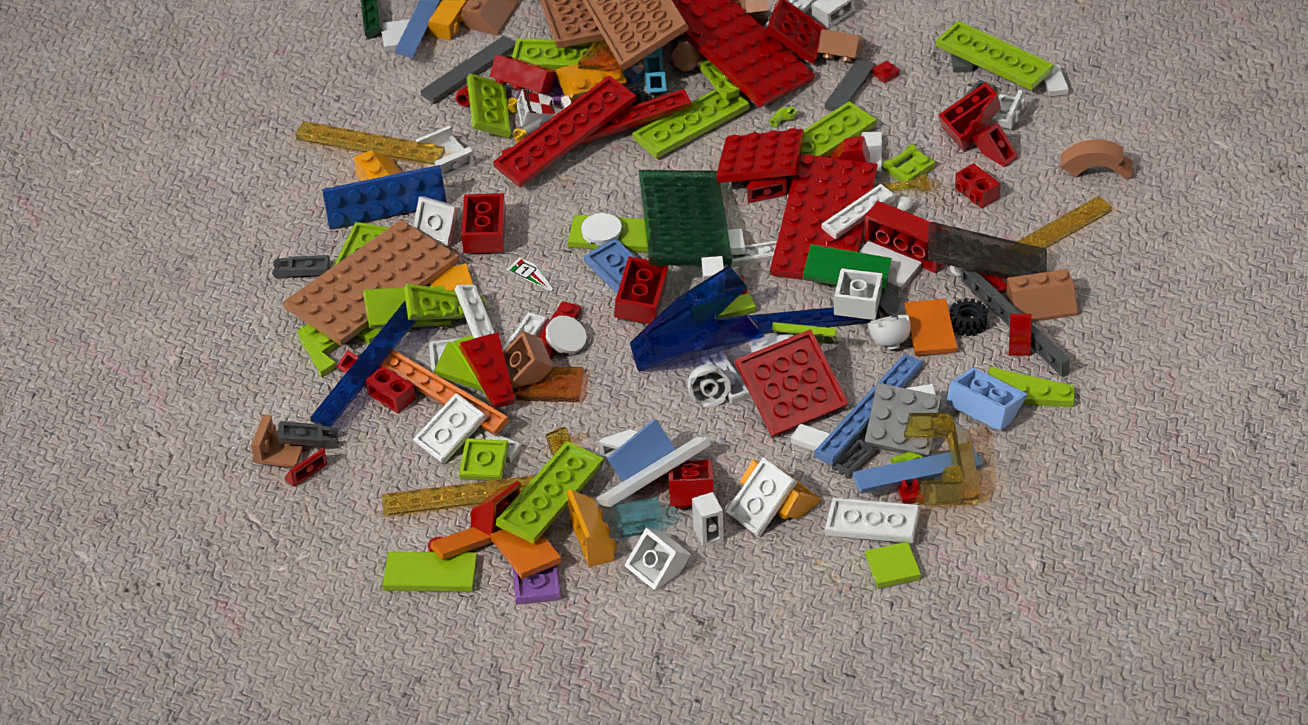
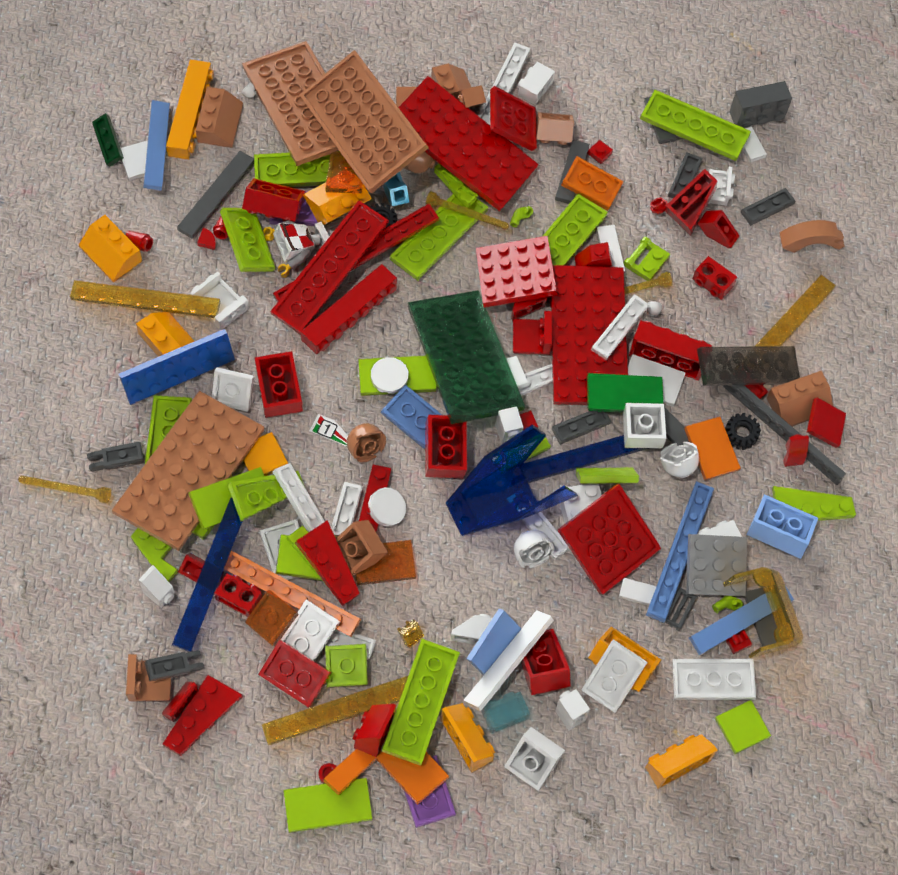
camera: 20 degrees left, 20 degrees up
none -> clear yellow piece [18,475,111,503]
none -> light orange slope [79,215,142,282]
none -> red cone [125,230,153,251]
none -> white slope [139,565,175,608]
none -> red wing [163,675,243,756]
none -> red tile [197,228,216,250]
none -> clear orange tile [245,590,299,646]
none -> red plate [258,640,332,708]
none -> red brick [301,264,397,355]
none -> nougat cylinder [347,423,386,462]
none -> clear yellow piece [425,191,509,230]
none -> red bracket [513,311,552,355]
none -> dark grey tile [552,411,611,445]
none -> orange tile [561,156,624,211]
none -> light orange slope [645,734,718,788]
none -> red plate [650,197,668,214]
none -> dark grey brick [729,81,792,128]
none -> dark grey tile [741,188,796,226]
none -> red tile [807,397,846,448]

